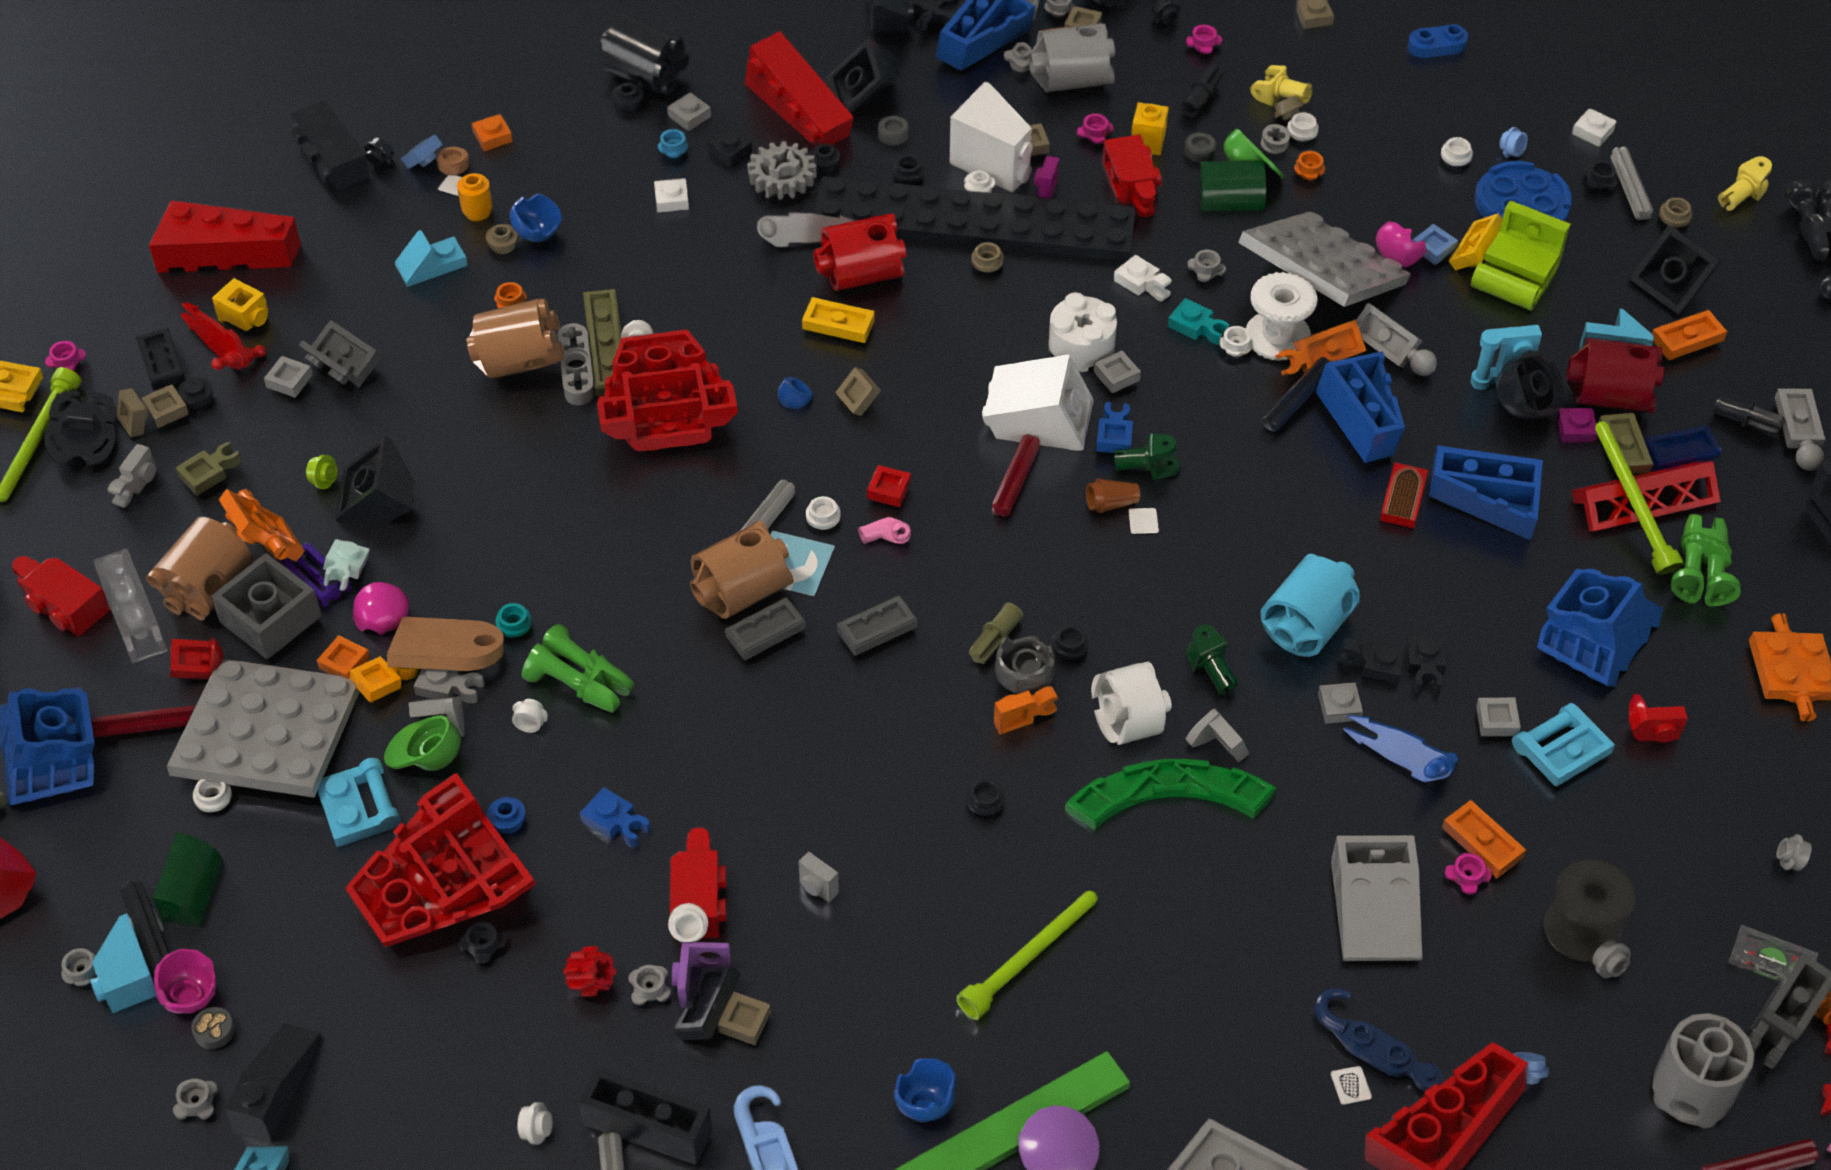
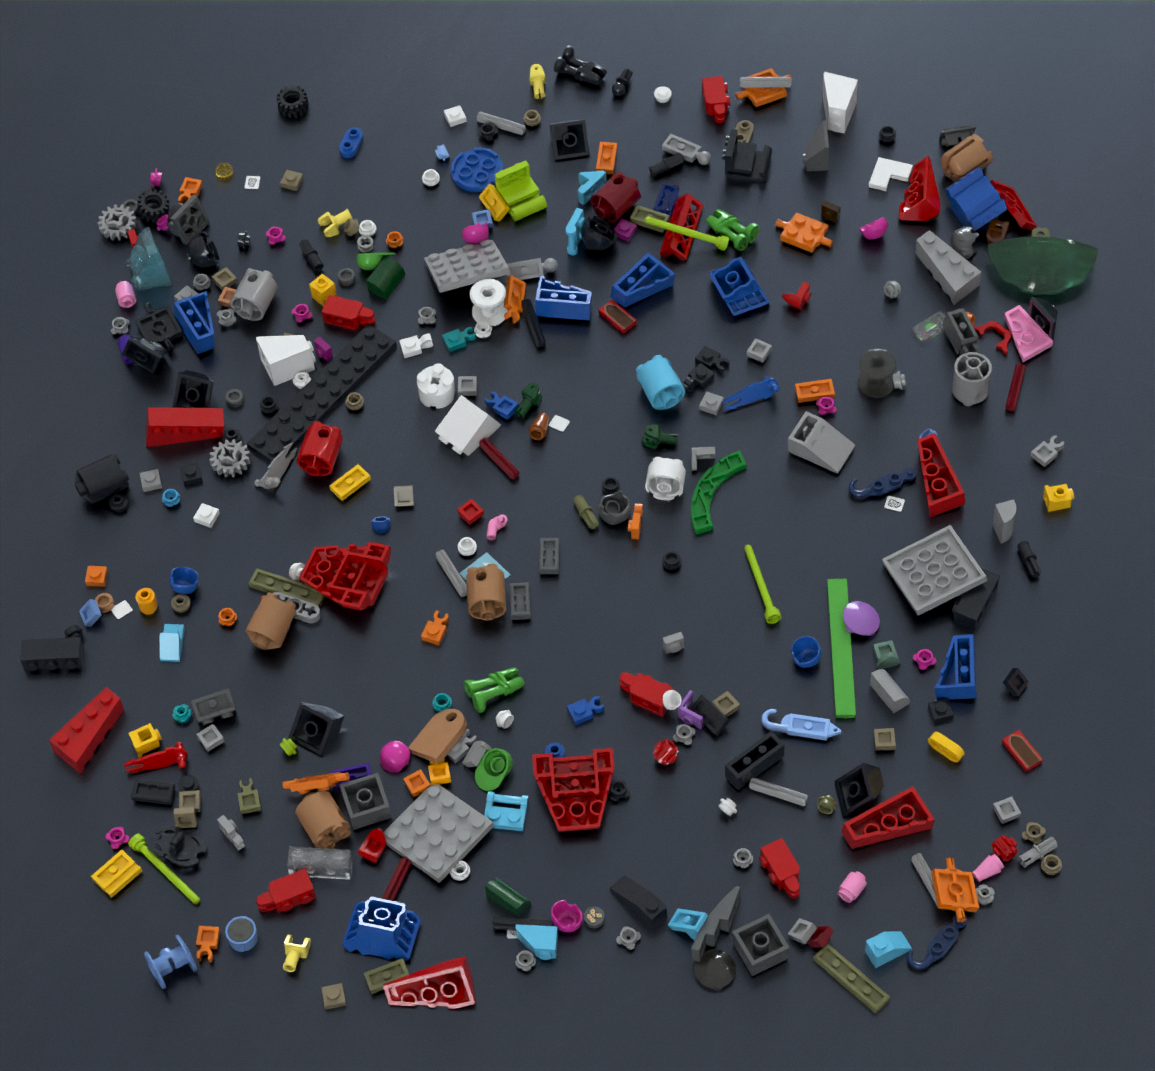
camera: 55 degrees left, 5 degrees up
light aqua plate [323,539,370,591] -> none
medium azure plate [1512,703,1615,787] -> none
none -> teal plate [172,704,192,723]
none -> orange plate [421,611,449,645]

